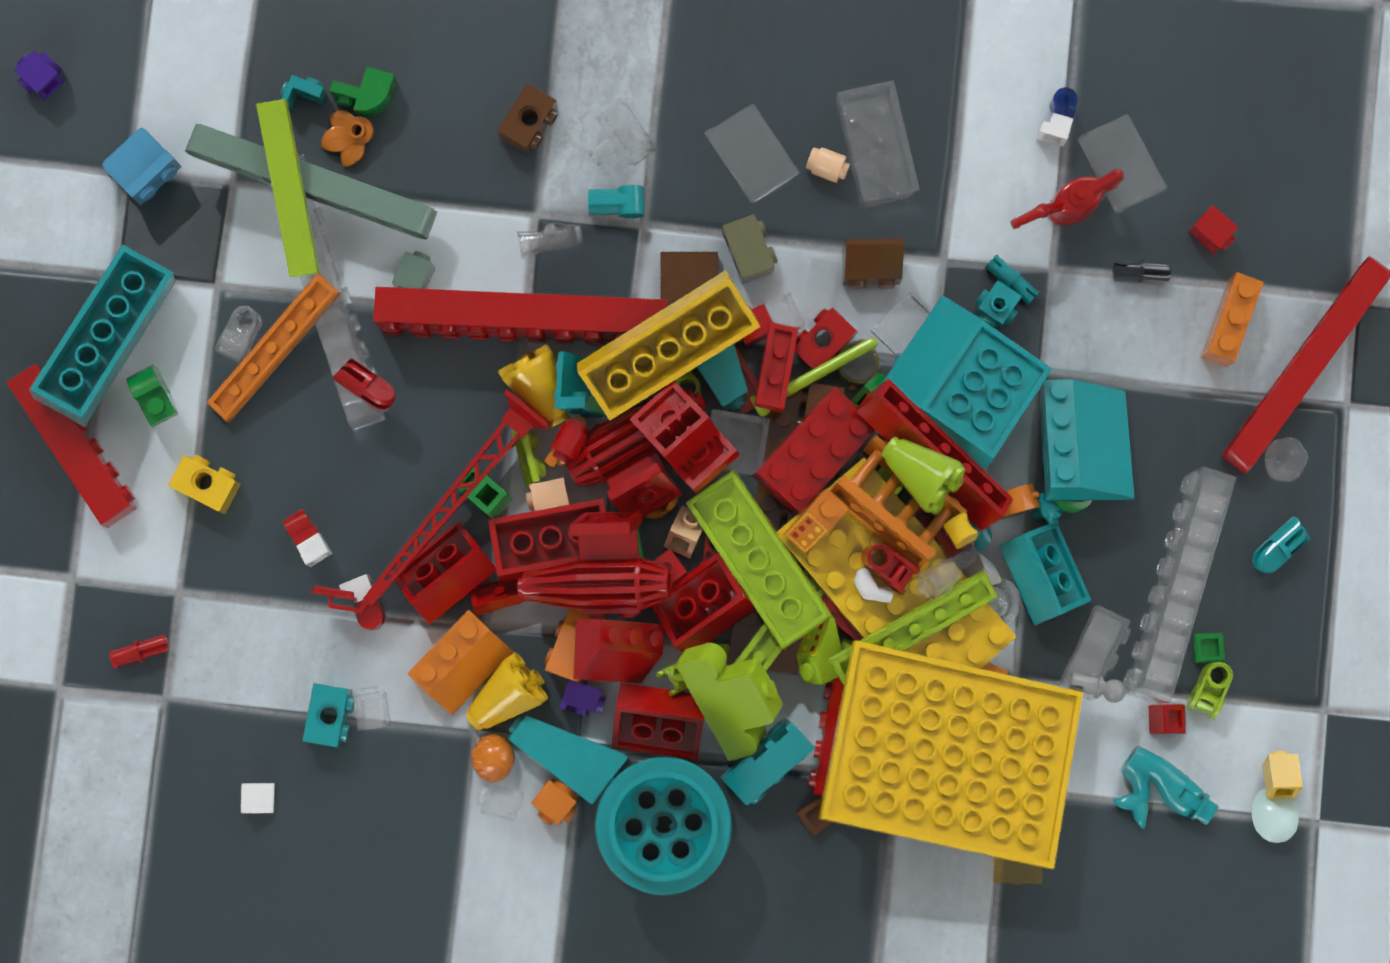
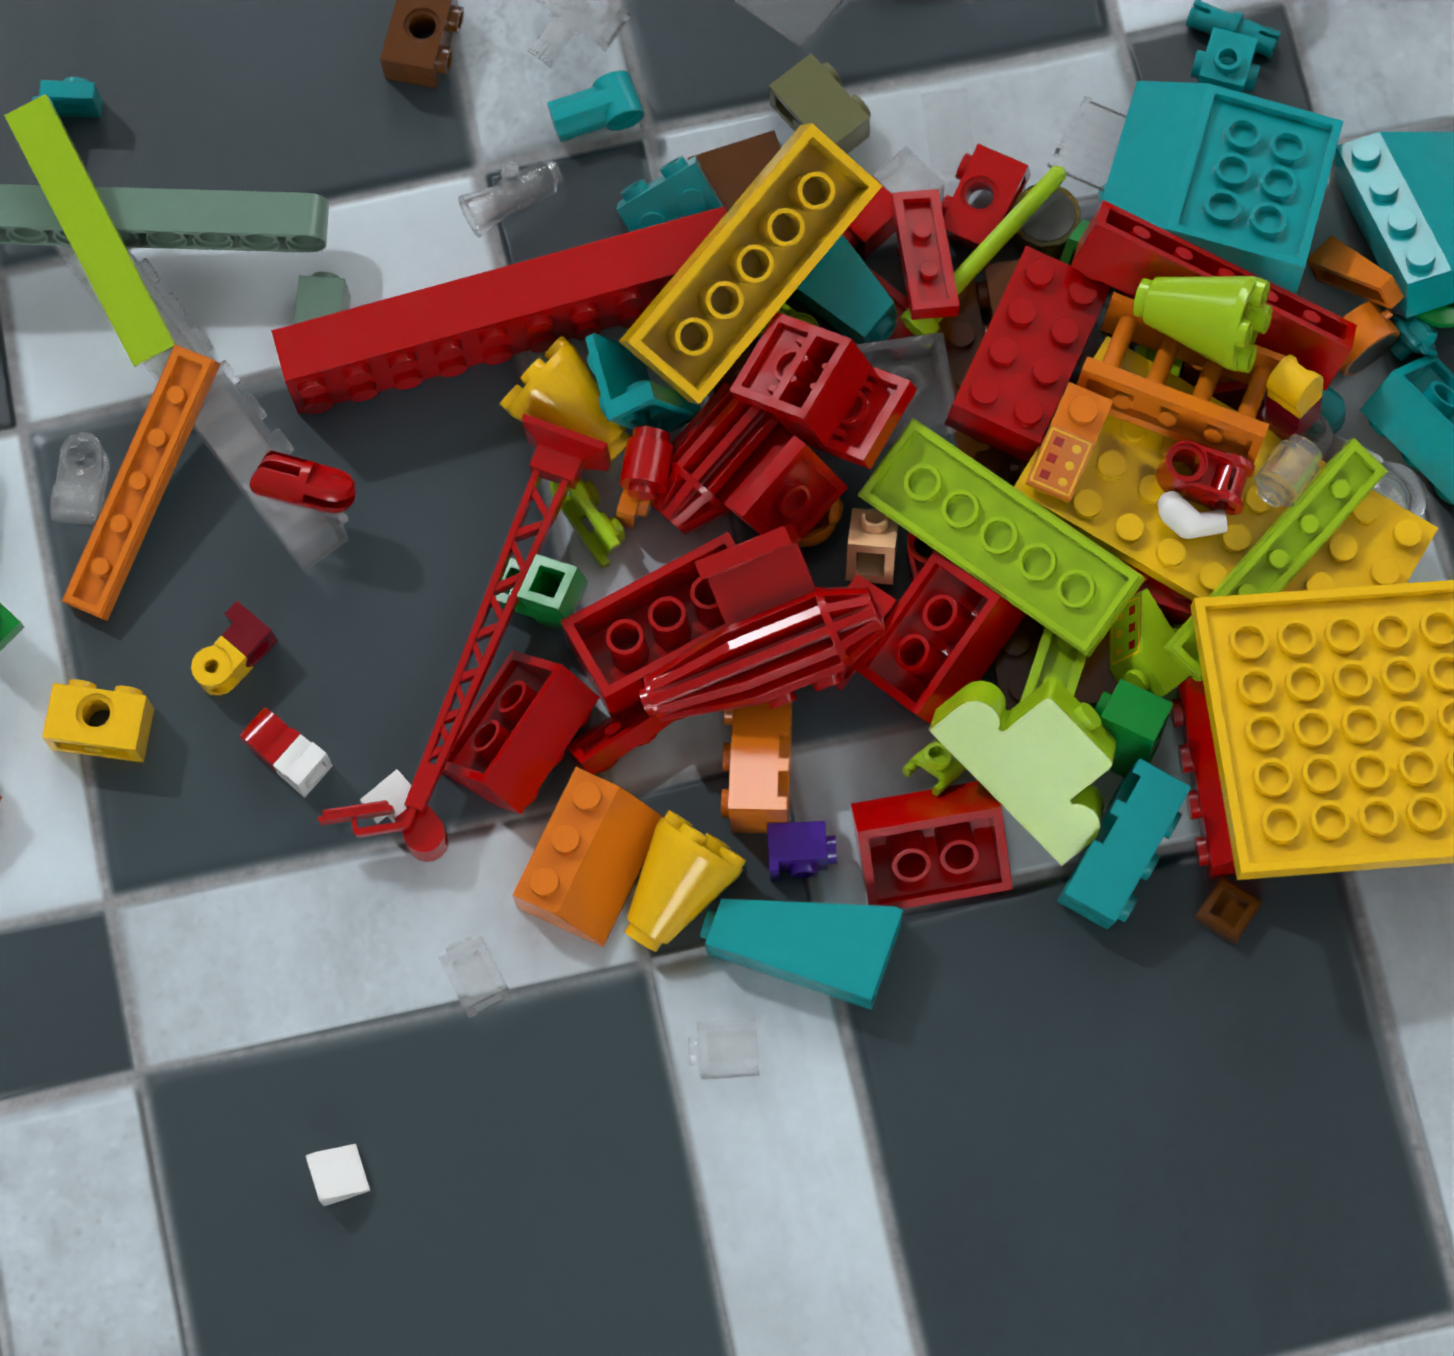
camera: 10 degrees left, 10 degrees down
red axle [109,635,170,669] -> none
teal brick [302,683,355,747] -> none
orange plate [321,110,374,167] -> none
green brick [329,67,398,118] -> none
orange hair [471,733,515,782] -> none
light nougat brick [526,478,570,511] -> none
orange brick [531,778,580,826] -> none
red slope [574,619,664,683] -> none
teal wheel [595,757,731,895] -> none
reddish brown slope [842,238,904,289] -> none
none -> leg [191,600,278,696]
none -> teal bracket [616,155,723,232]
none -> green brick [1095,678,1174,777]
none -> orange piece [1307,235,1404,309]

